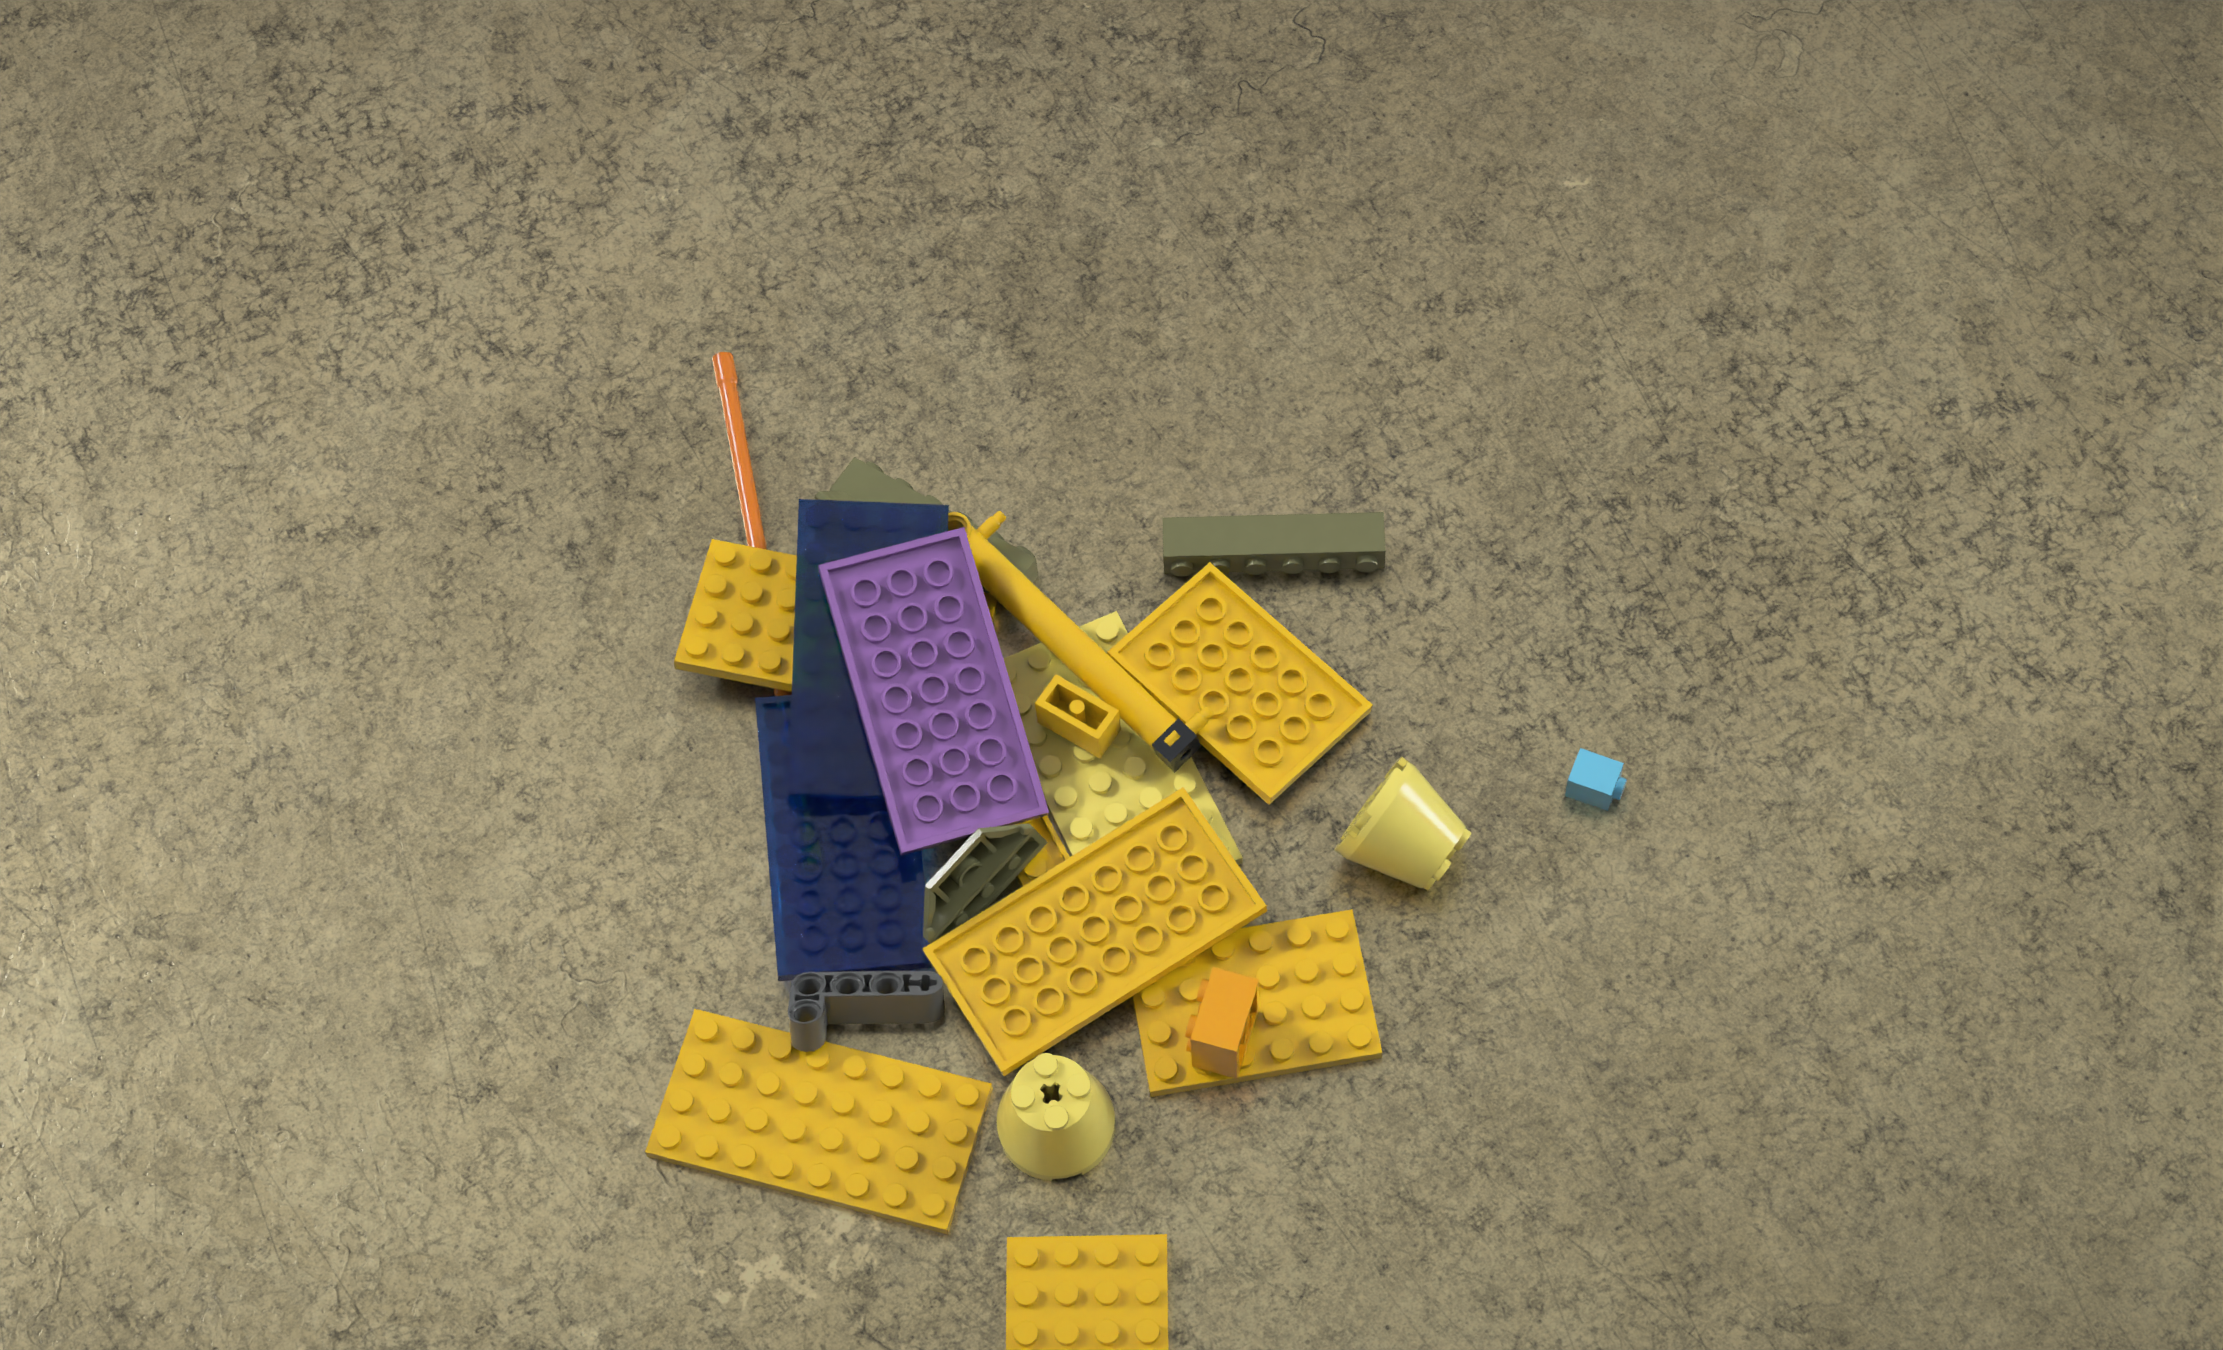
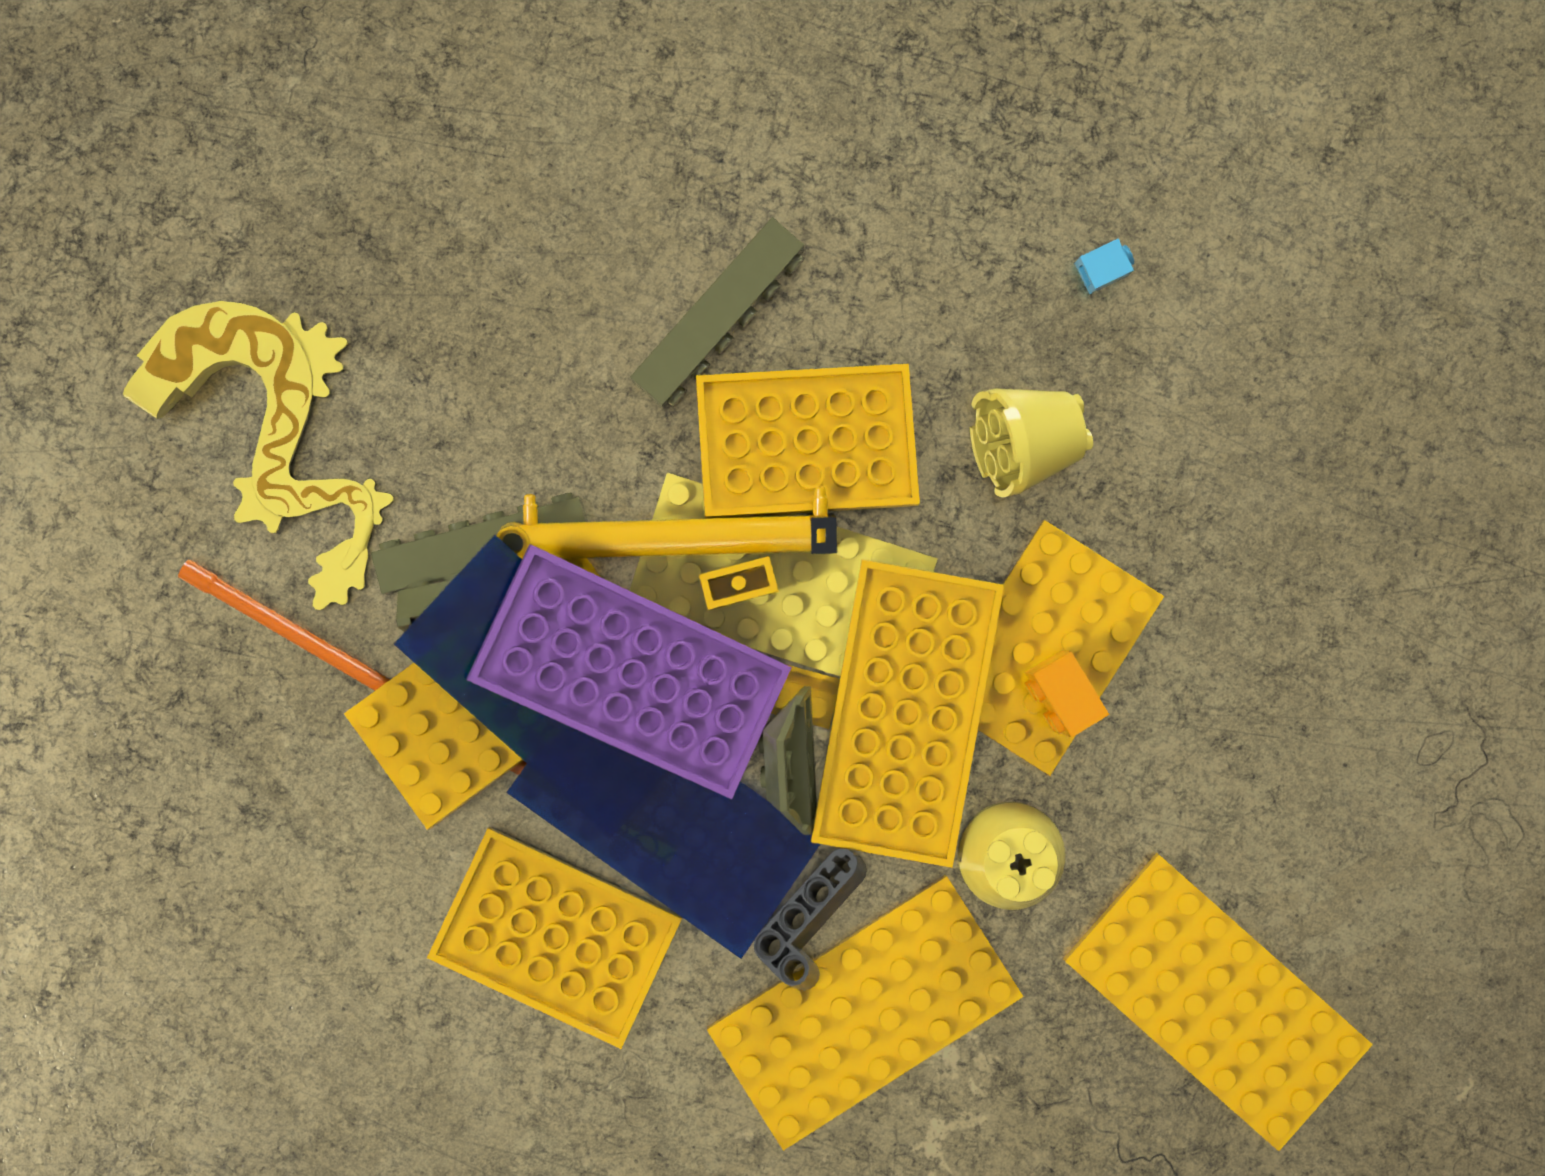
camera: 60 degrees left, 25 degrees up
none -> light yellow animal [123,301,394,610]
none -> yellow plate [427,827,682,1049]

